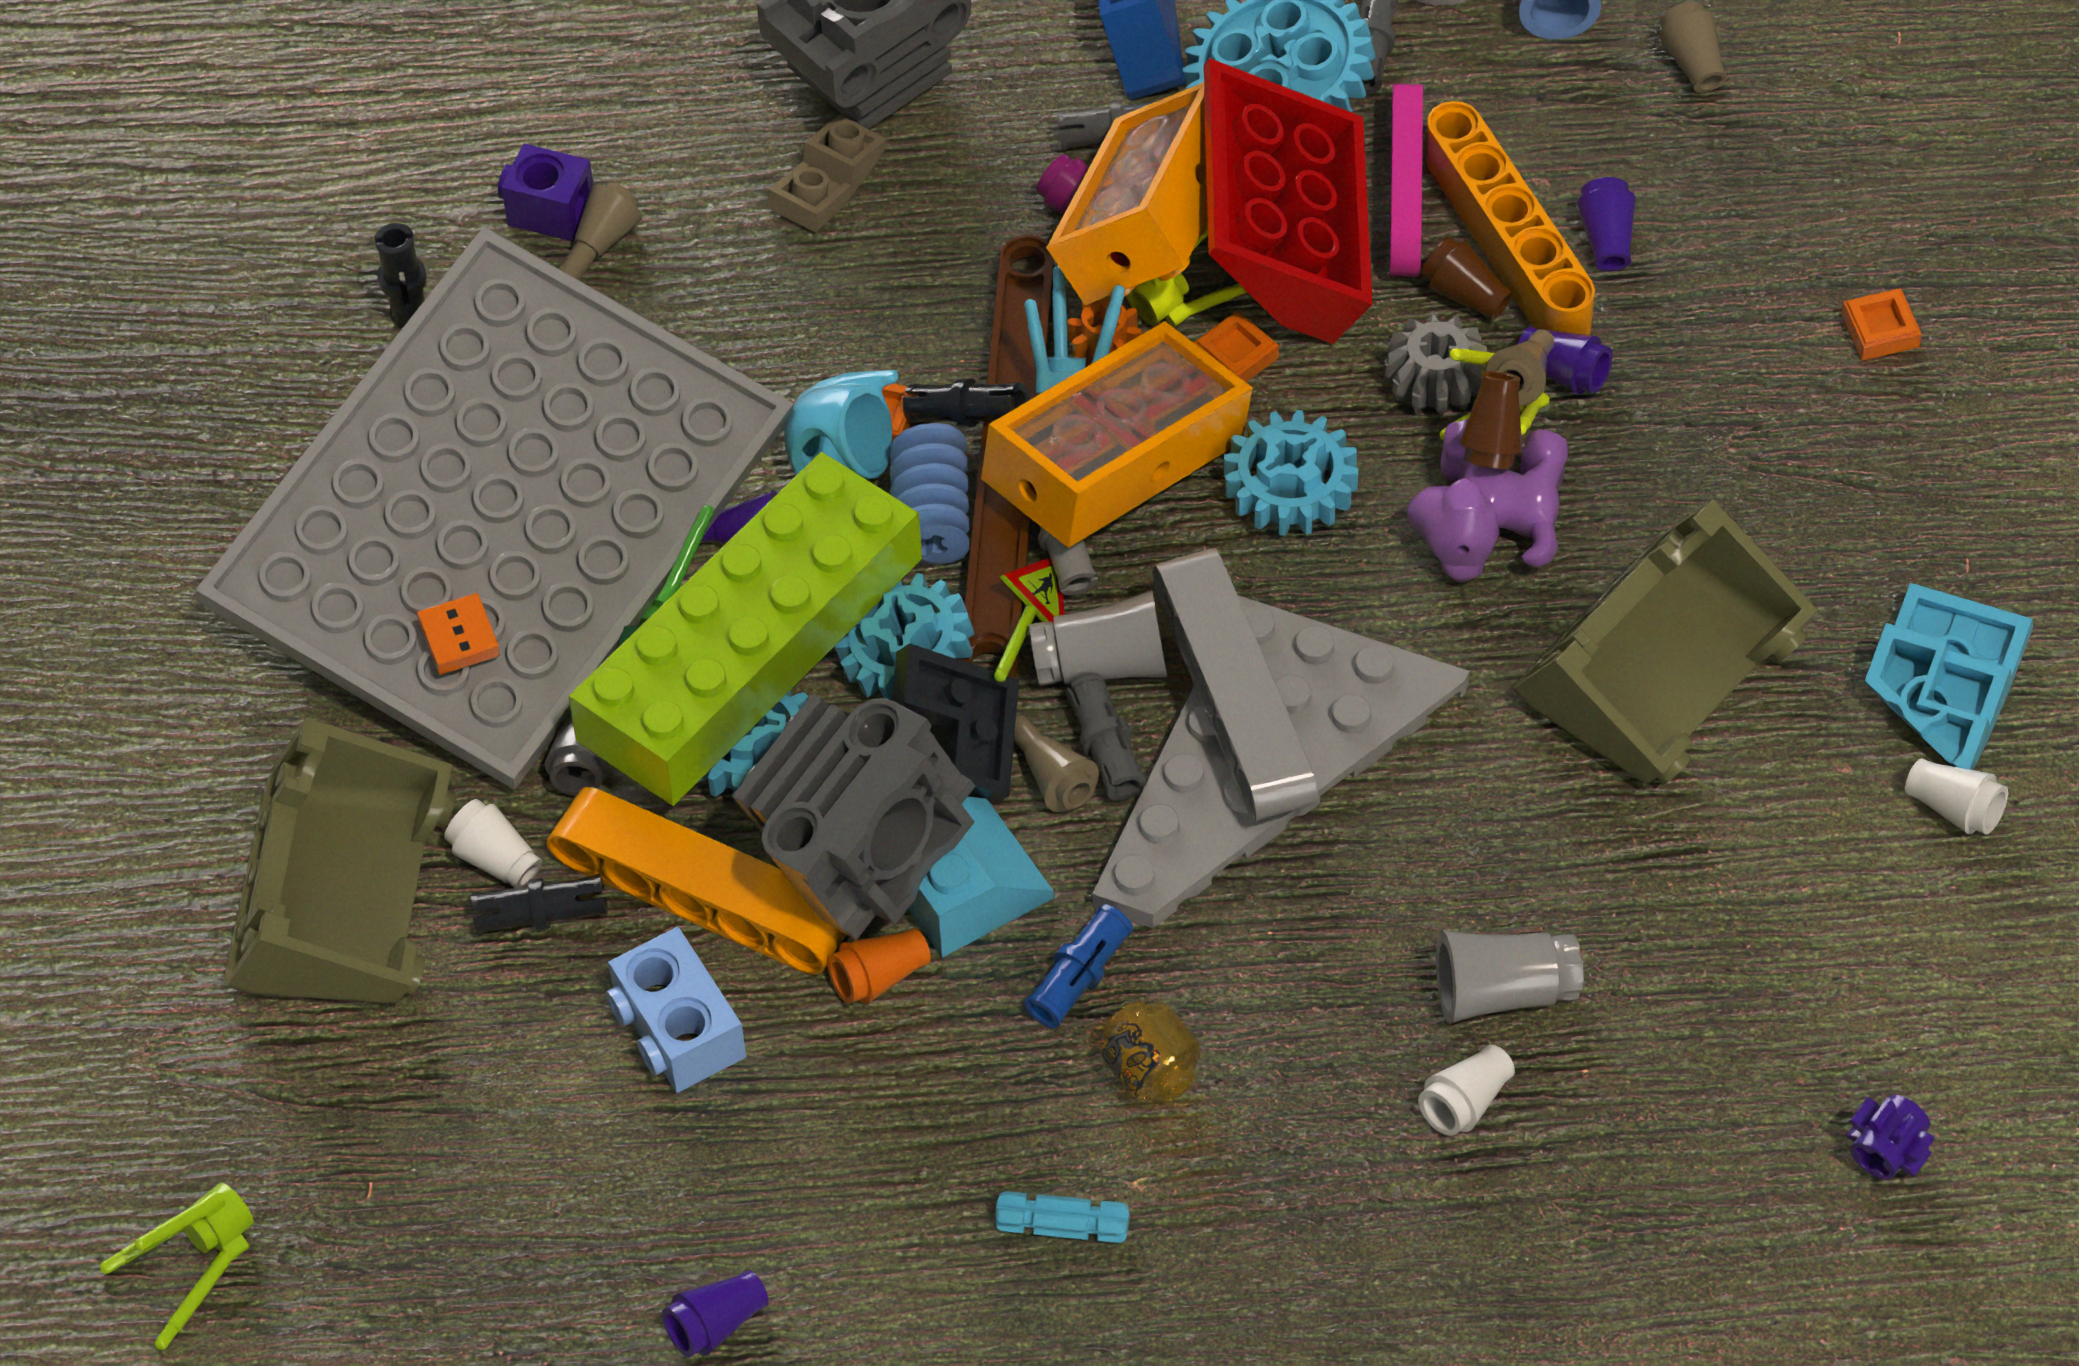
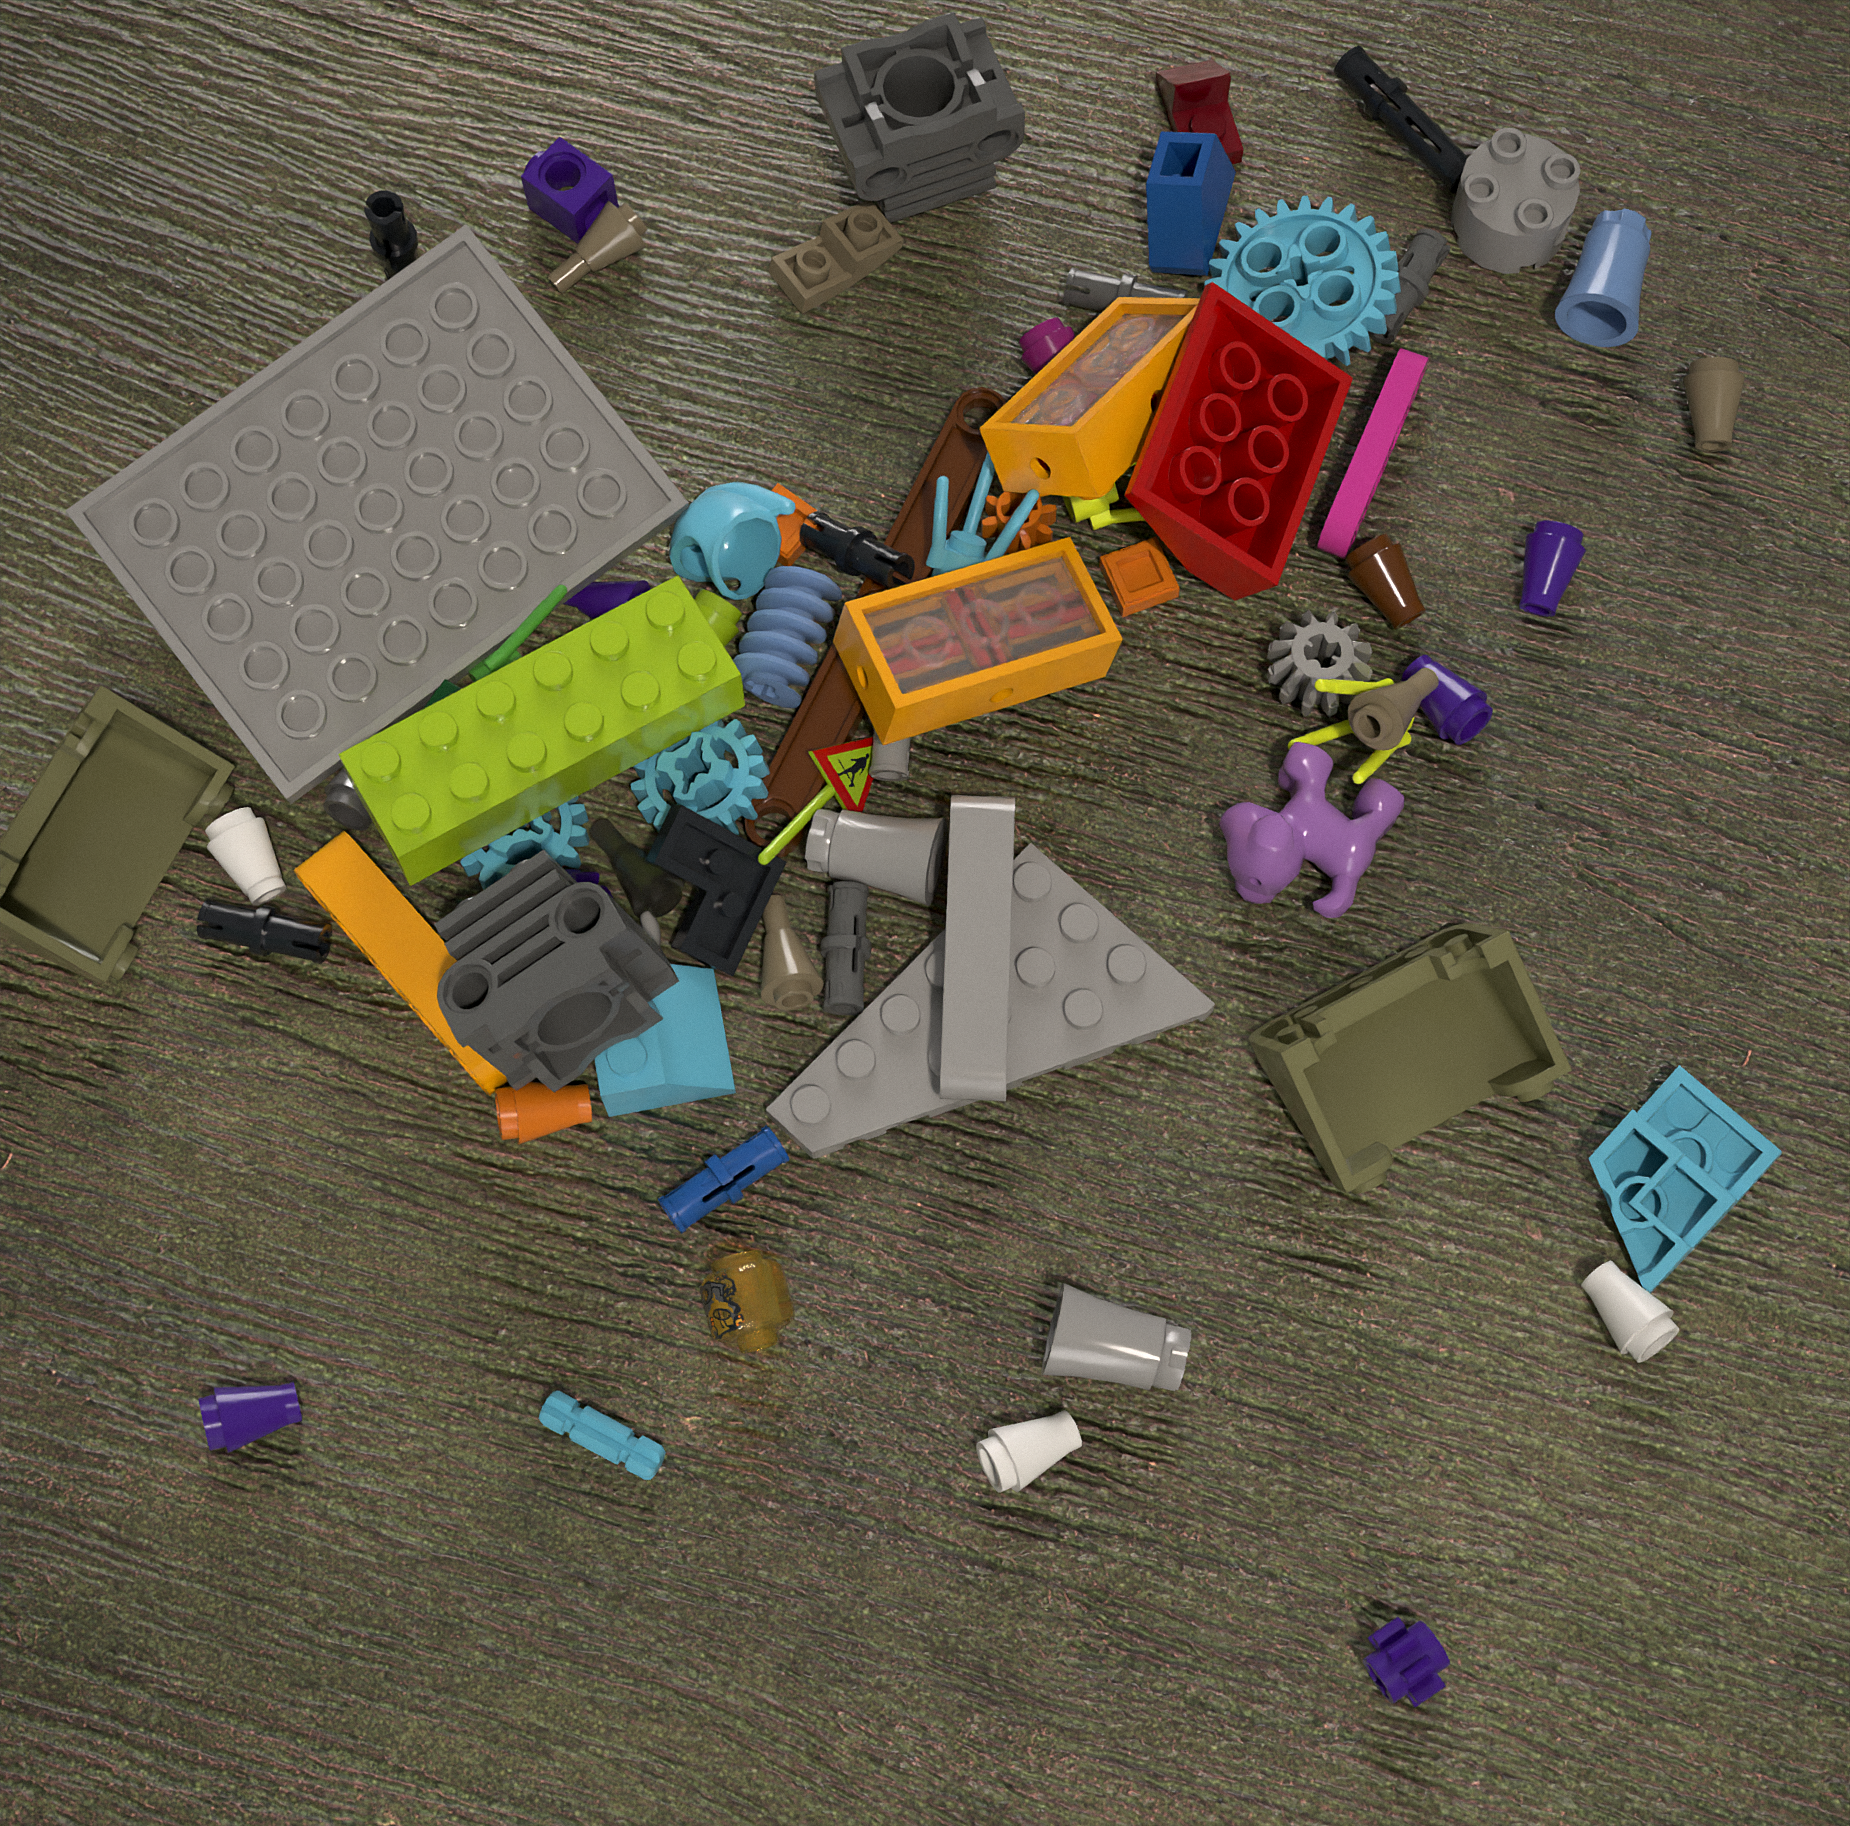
camera: 20 degrees right, 15 degrees up
orange tile [417,592,500,675] -> none
light blue brick [605,926,747,1093] -> none
medium azure gear [1224,410,1359,536] -> none
light orange beam [1426,101,1595,335] -> none
reddish brown cone [1460,371,1522,468] -> none
orange tile [1841,288,1922,361] -> none

